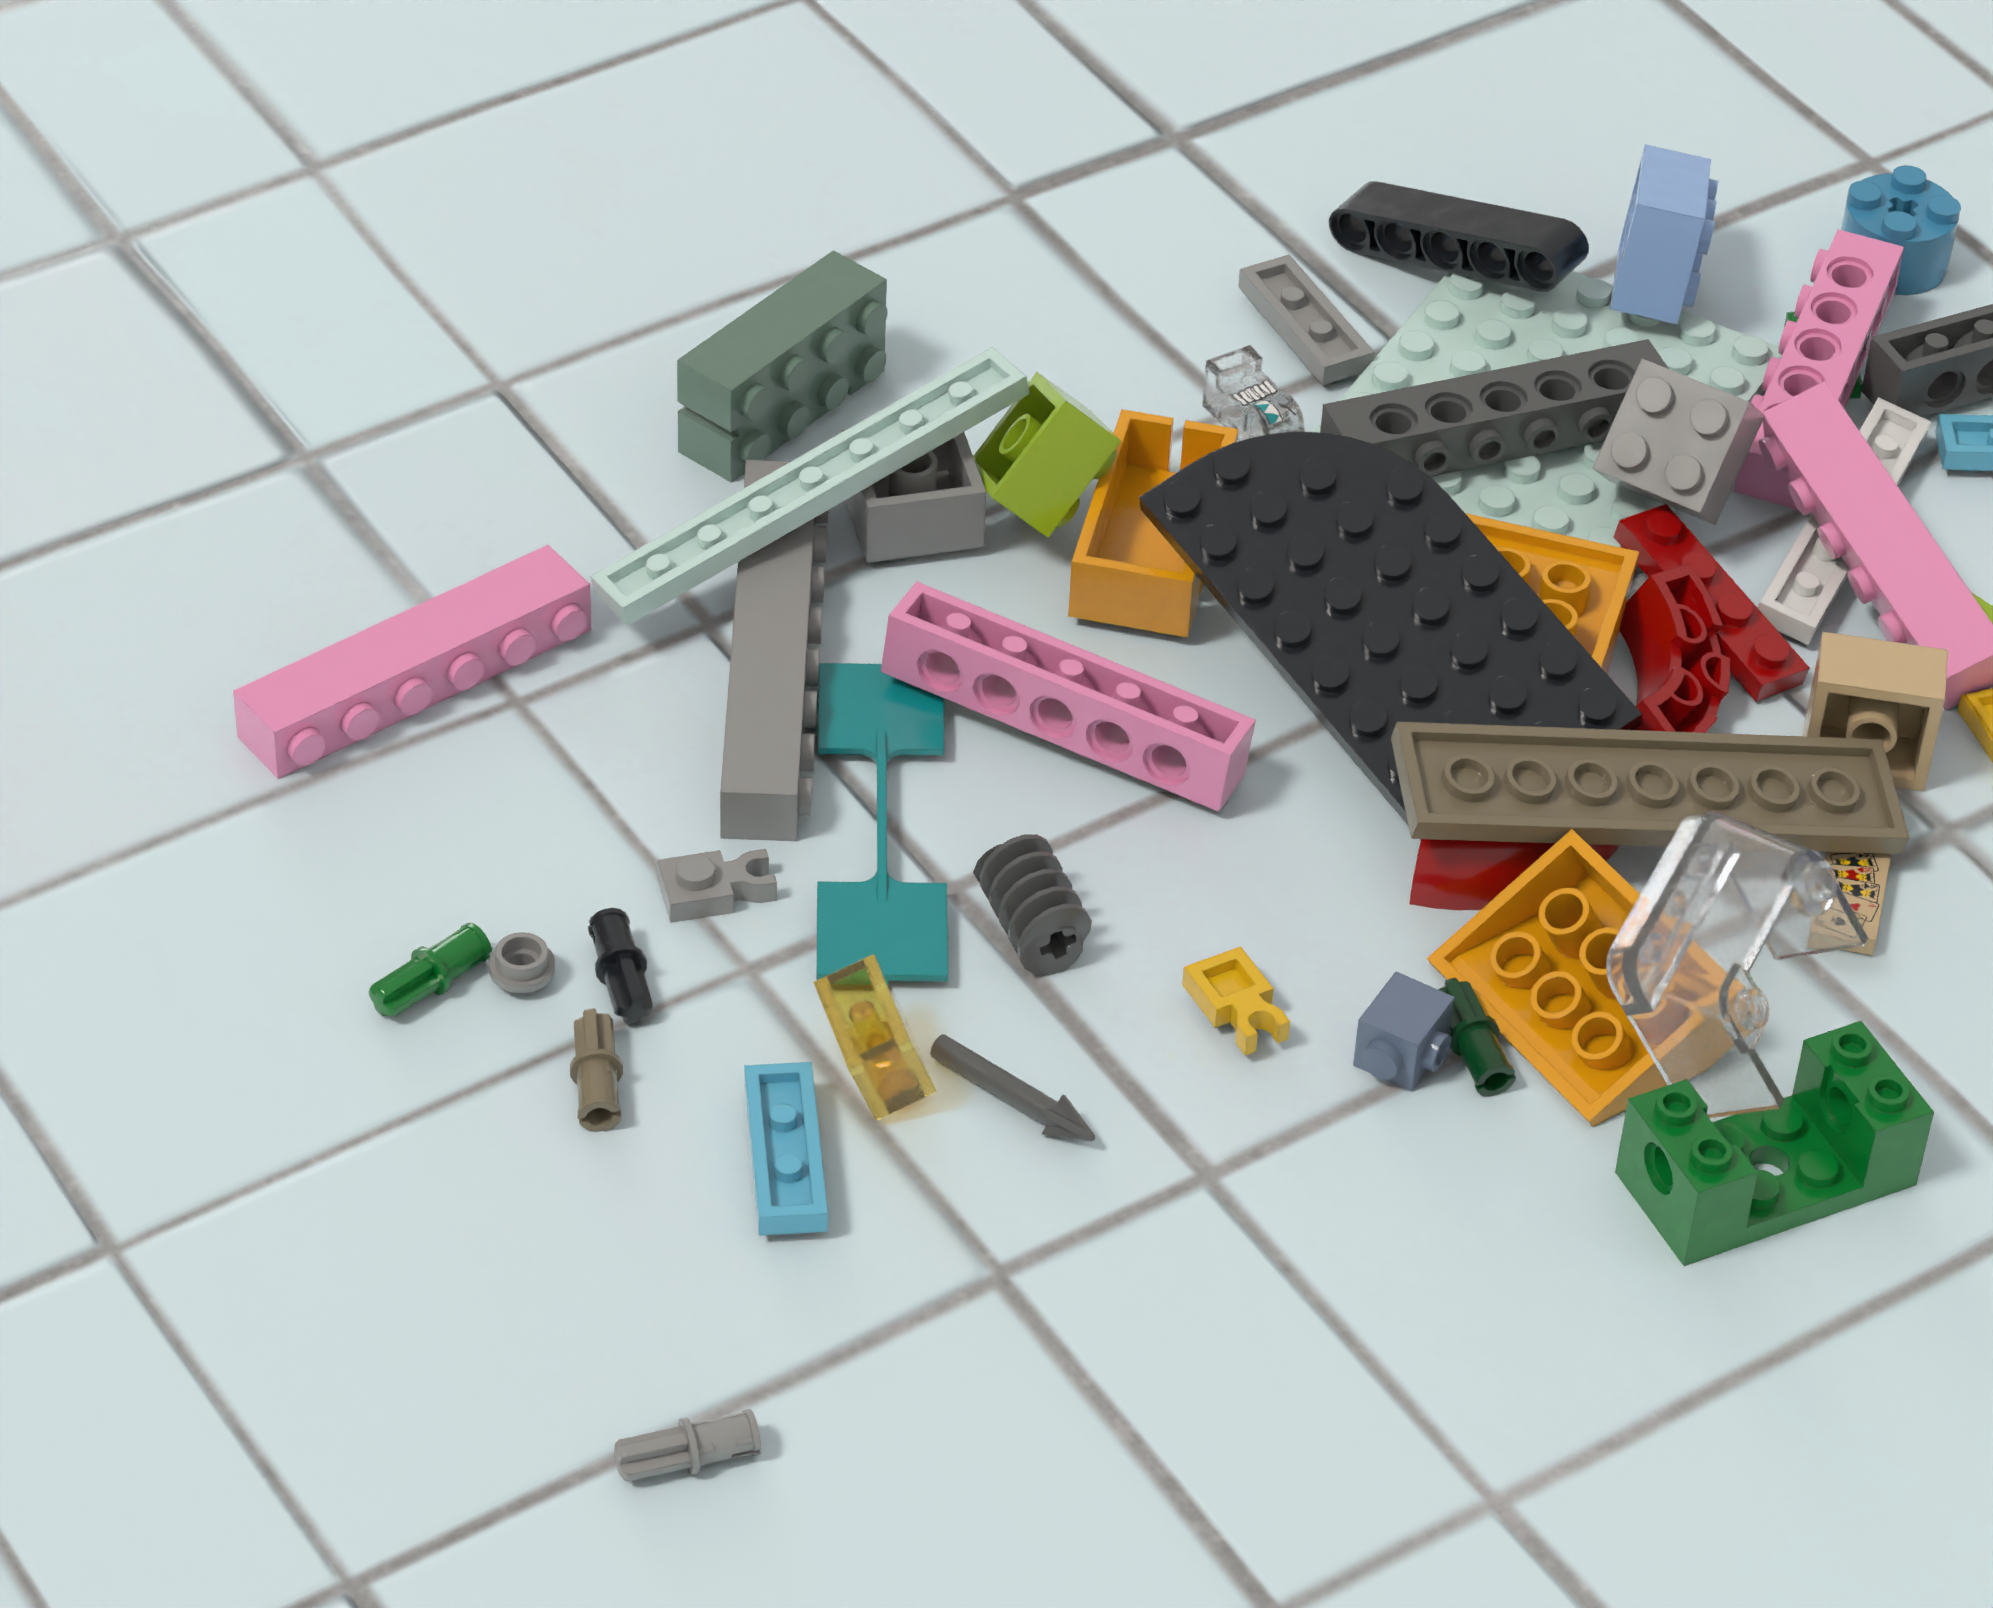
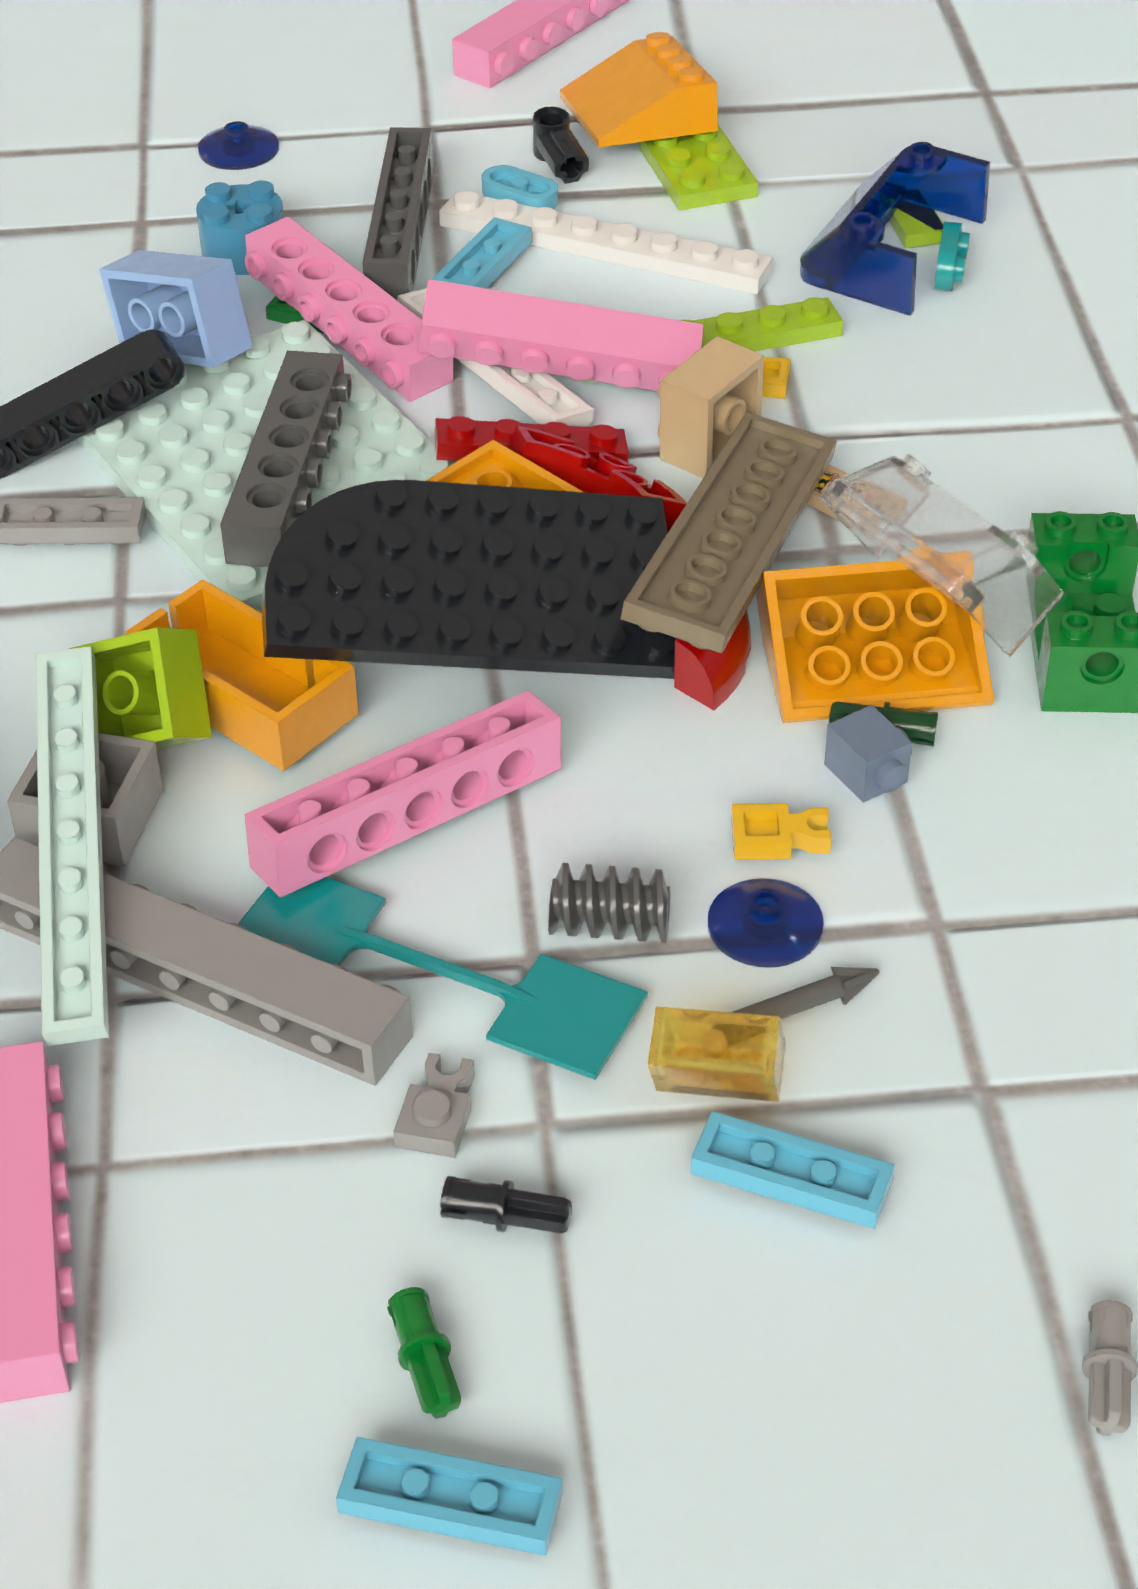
camera: 60 degrees left, 0 degrees up
light grey plate [489,932,555,993] -> none
dark tan axle [570,1008,623,1132] -> none
clear leg [1202,345,1305,441] -> none
light grey brick [1592,358,1765,525] -> none
none -> medium azure plate [336,1437,563,1556]
none -> clear blue dish [707,878,824,968]

